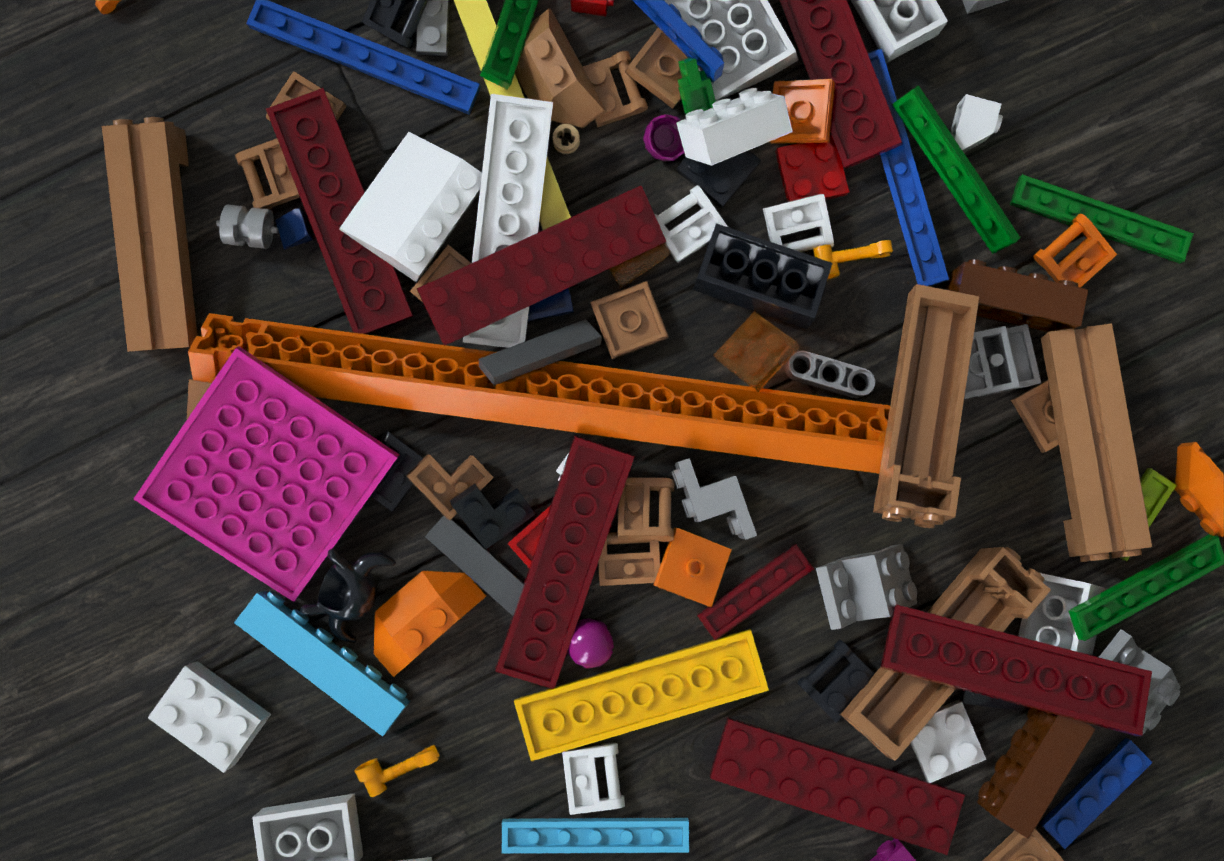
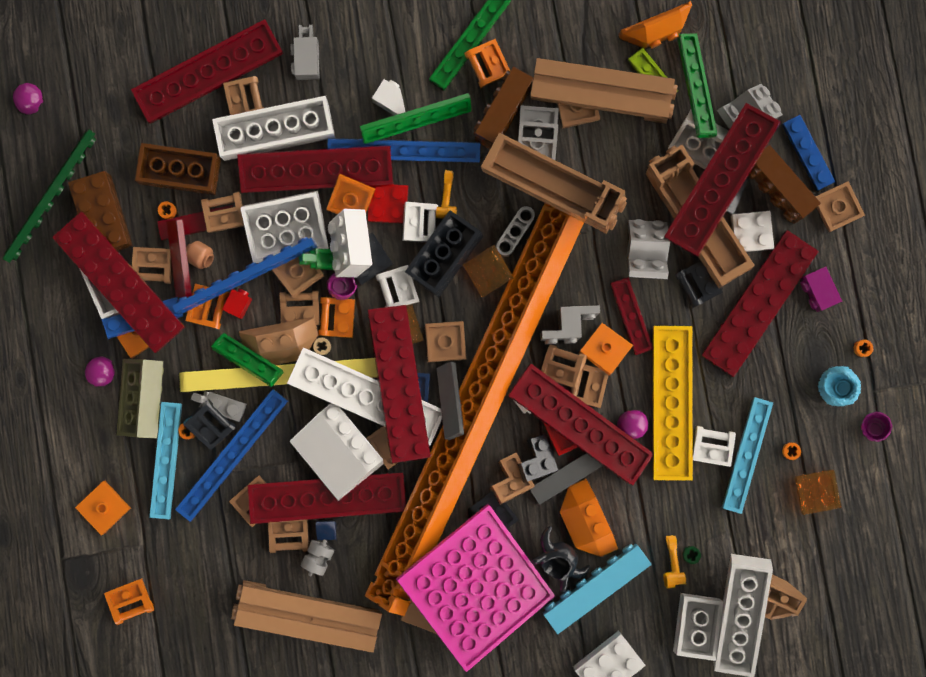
camera: 70 degrees left, 0 degrees up
none -> orange plate [318,297,355,338]
none -> dark green bush [682,546,701,564]

